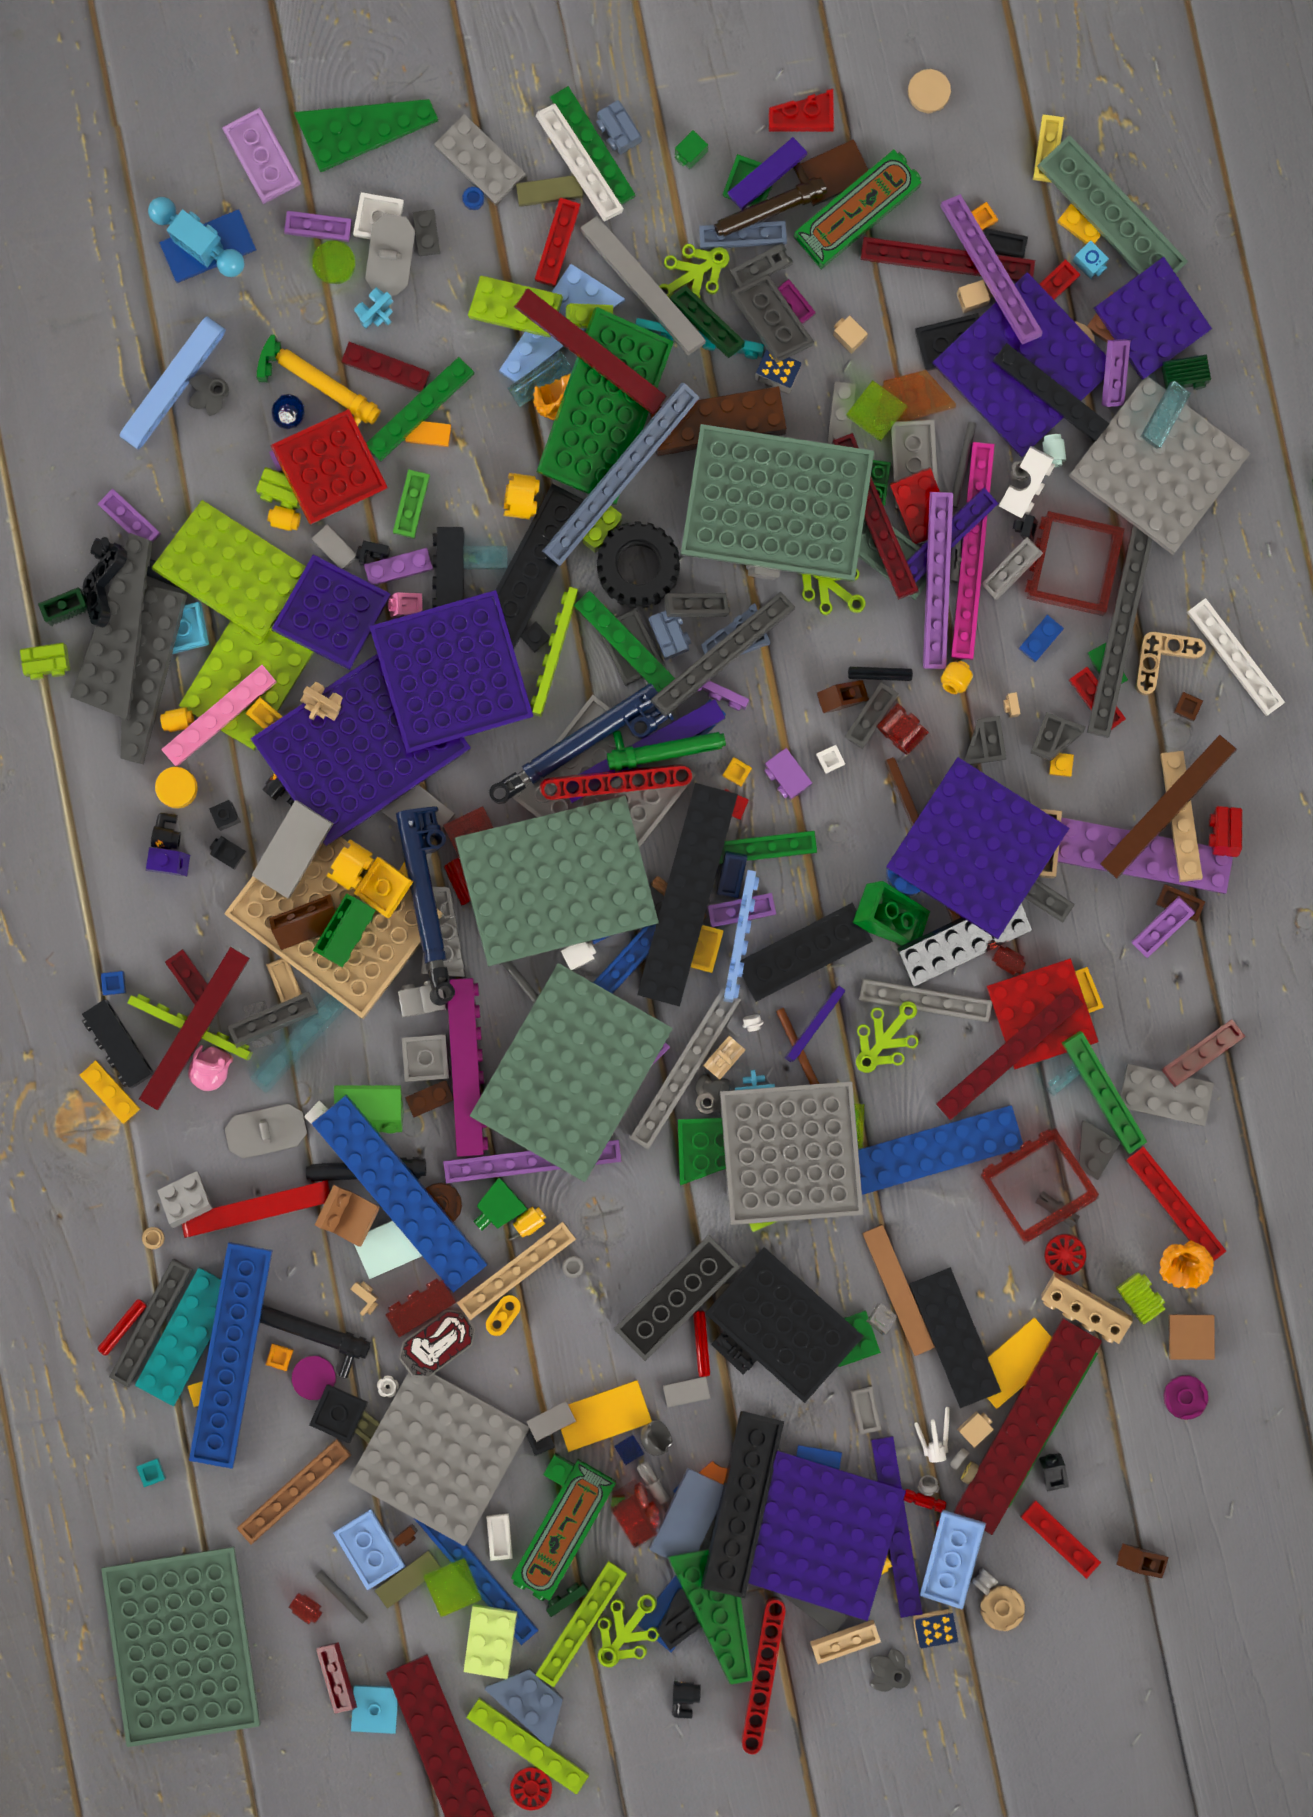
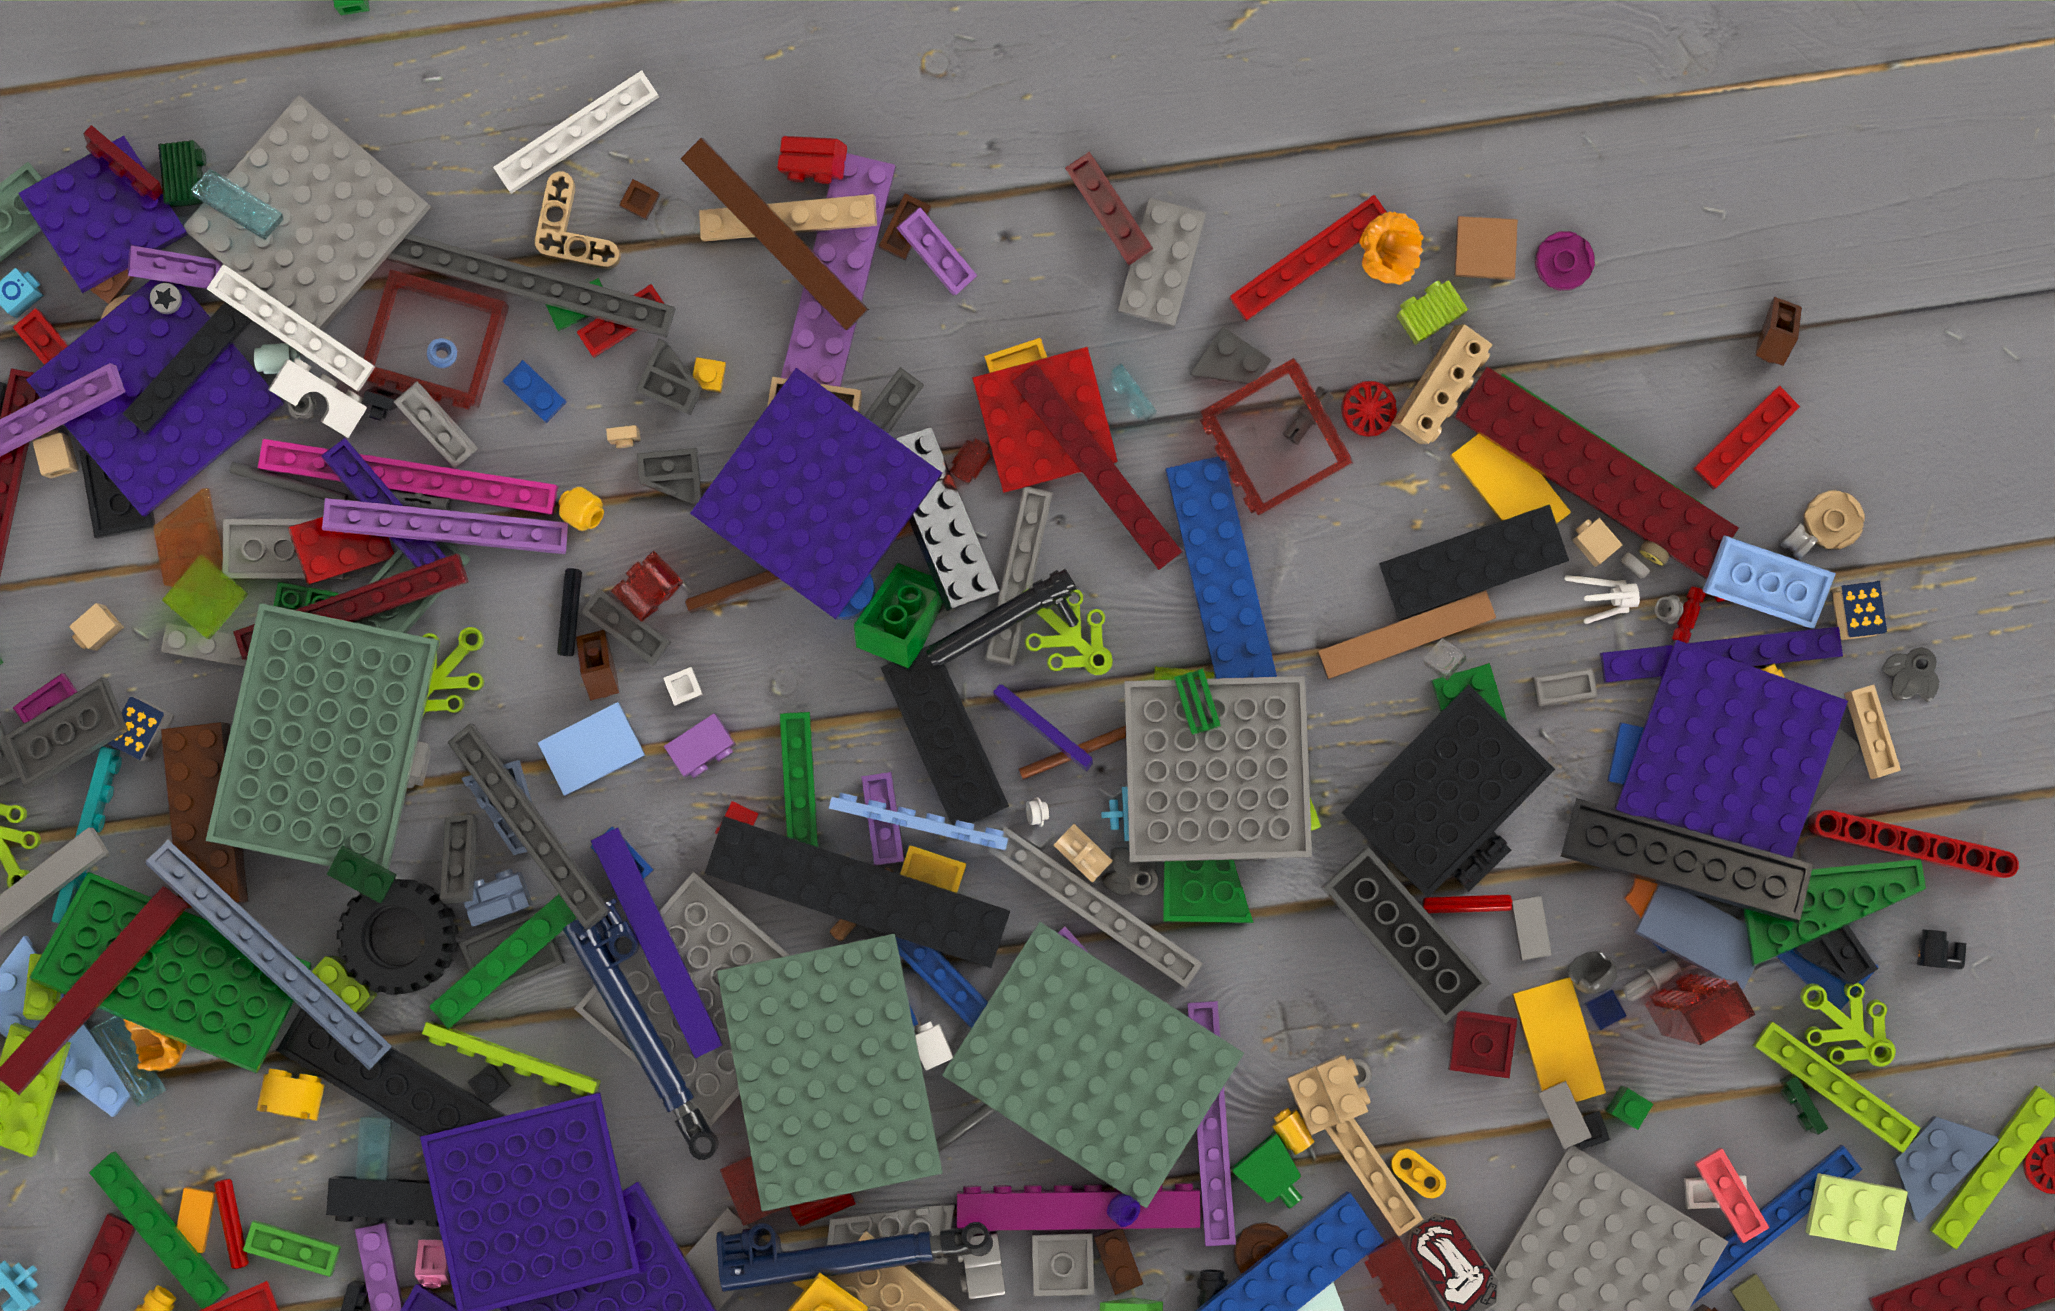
camera: 90 degrees left, 0 degrees up
clear neon green plate [423,1557,482,1617] -> none
brick [511,1459,616,1601] -> none
red beam [540,764,692,800] -> none
green cylinder [607,731,726,772] -> none
dark green plate [670,286,745,358] -> none
medium lavender plate [697,681,749,711] -> none
dark blue tile [717,851,748,898] -> none
yellow tile [722,757,752,787] -> none
black bracket [1039,1453,1069,1492] -> none
green plate [1062,1031,1147,1154] -> none
none -> dark red plate [83,125,163,201]
none -> light grey tile [150,283,182,314]
none -> white plate [207,264,375,391]
none -> red axle [214,1179,249,1269]
none -> dark green plate [326,846,397,903]
none -> medium blue plate [427,338,457,368]
none -> light blue tile [538,702,646,796]
none -> black cylinder [926,569,1079,667]
none -> dark purple tile [1107,1193,1140,1227]
none -> green tile [1174,668,1221,735]
none -> tan plate [1286,1055,1371,1135]
none -> dark red plate [1448,1010,1517,1079]
none -> coral plate [1694,1148,1770,1243]

